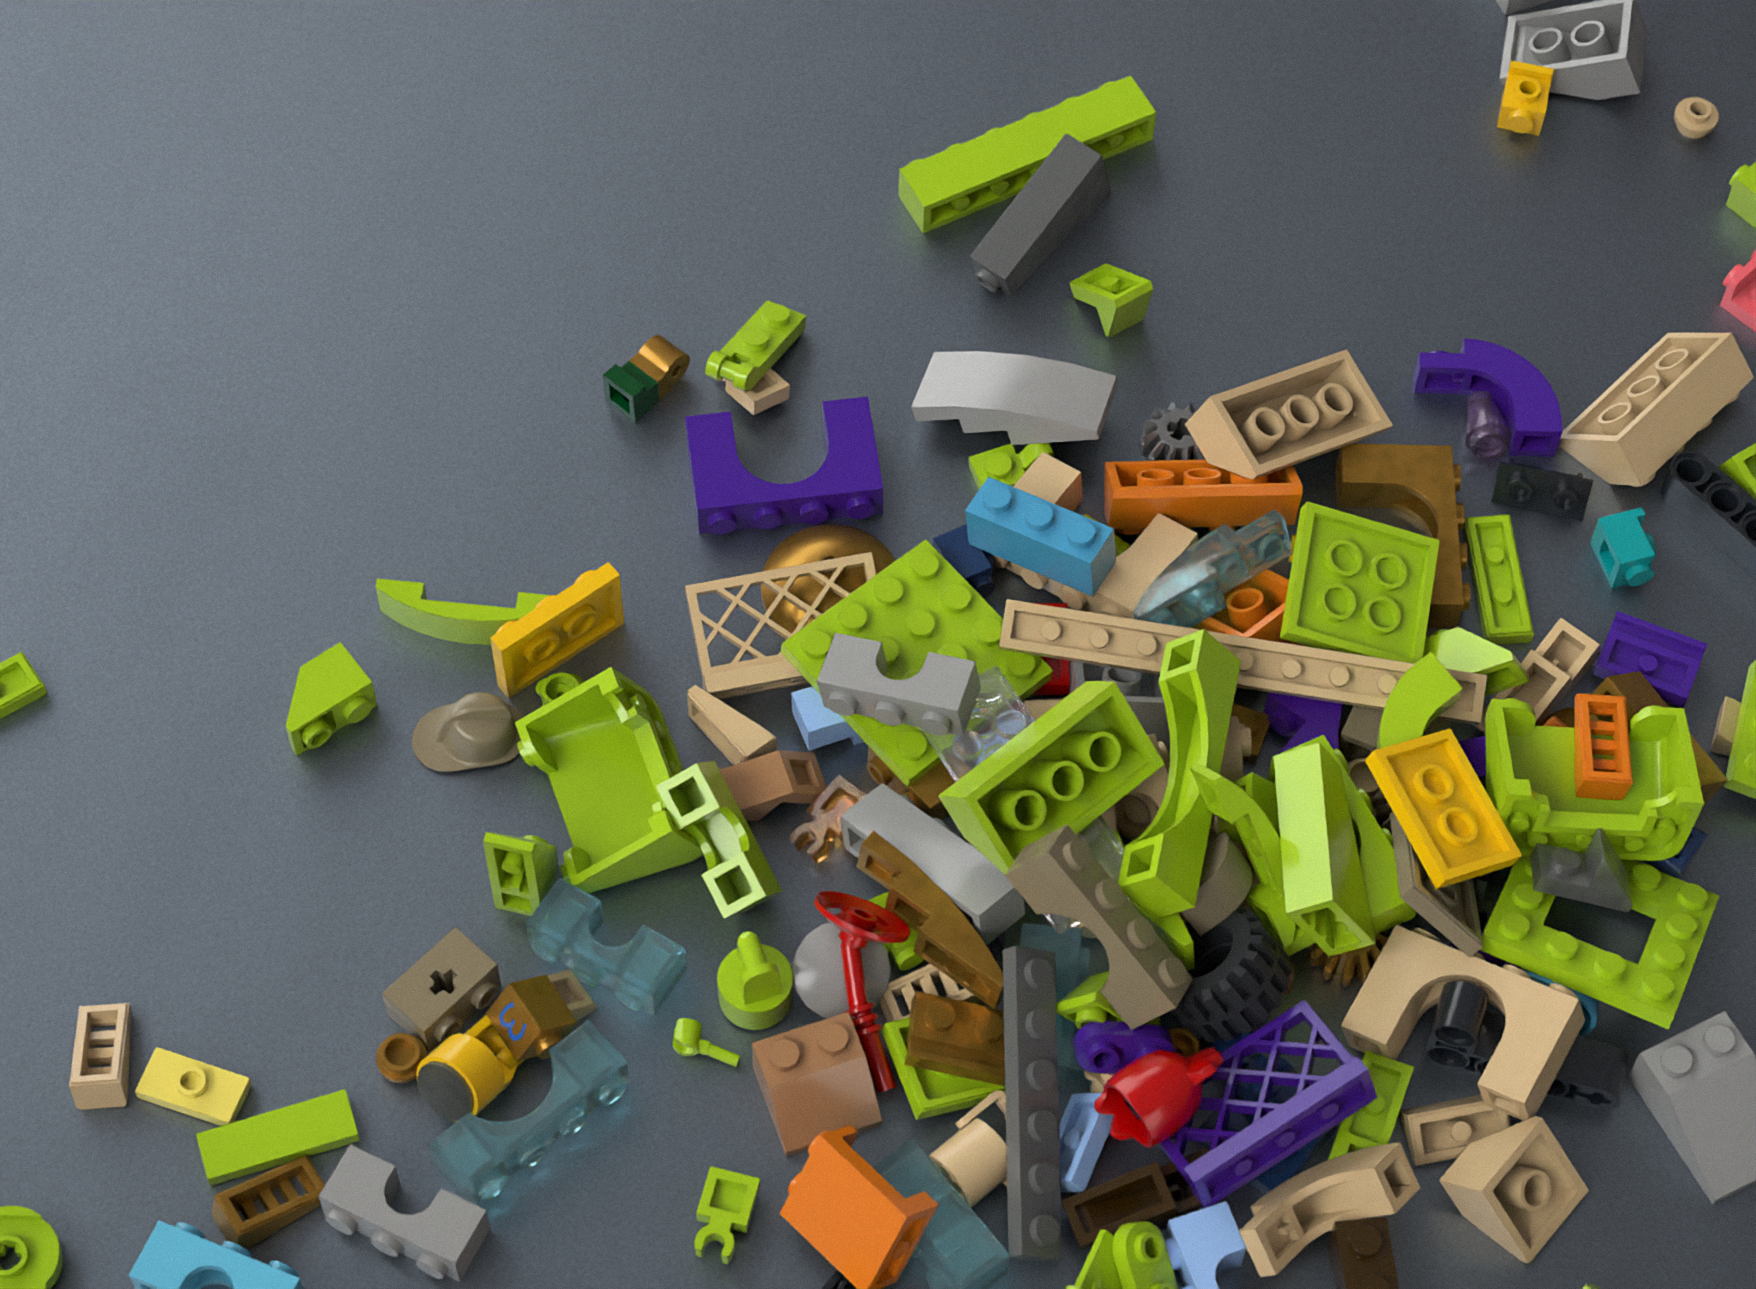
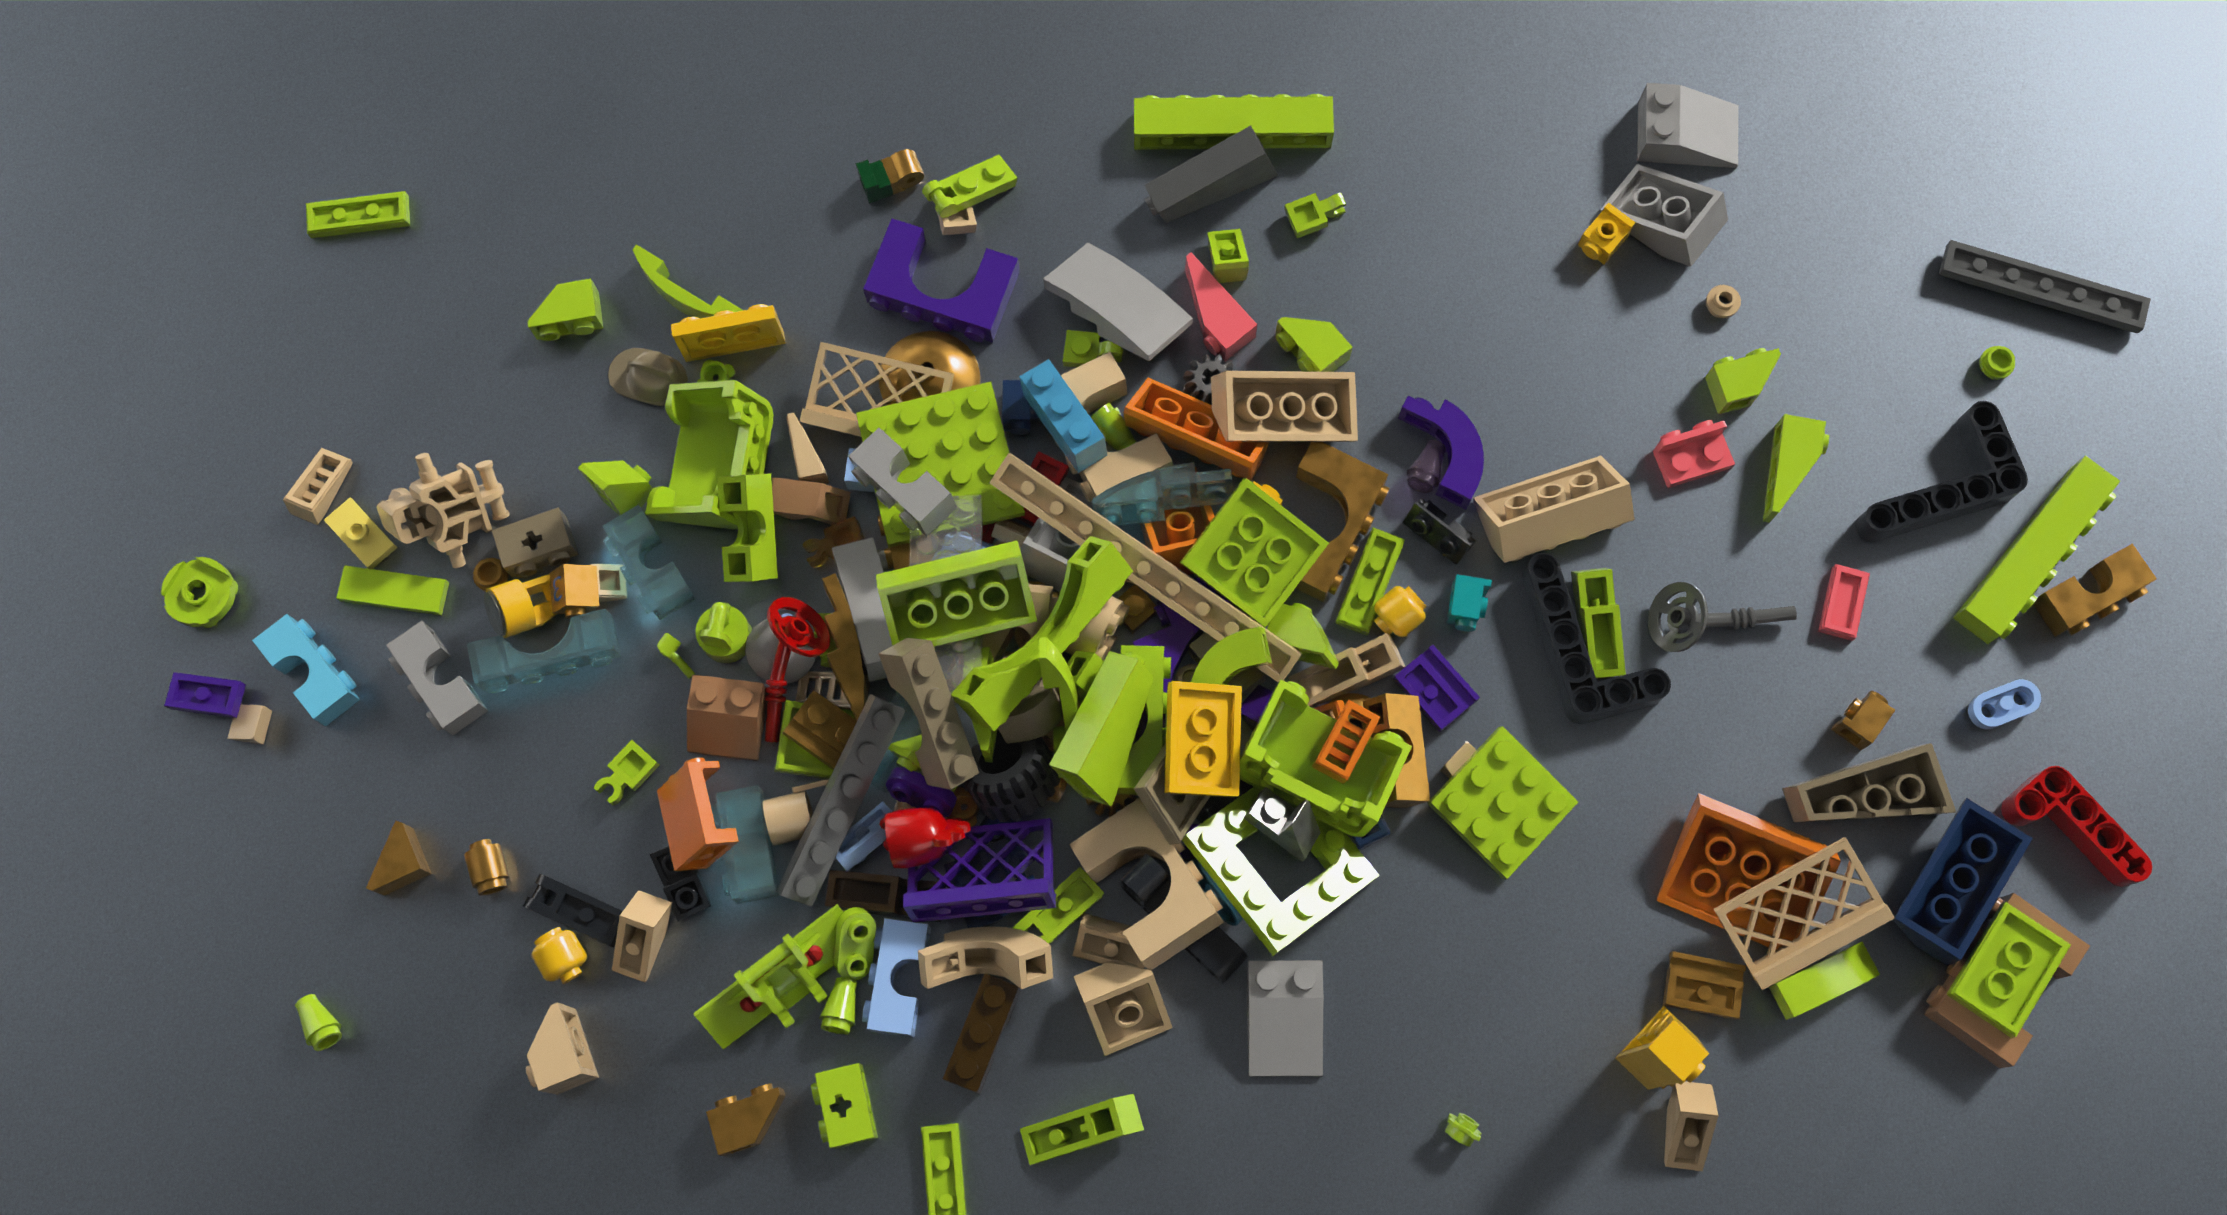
camera: 30 degrees right, 15 degrees up
pearl gold slope [212,1155,325,1249] -> none
none -> tan piece [376,453,510,568]
none -> coral slope [1185,252,1258,361]
none -> lime slope [1275,317,1353,372]
none -> lime plate [1284,193,1346,238]
none -> yellow head [1374,586,1427,638]

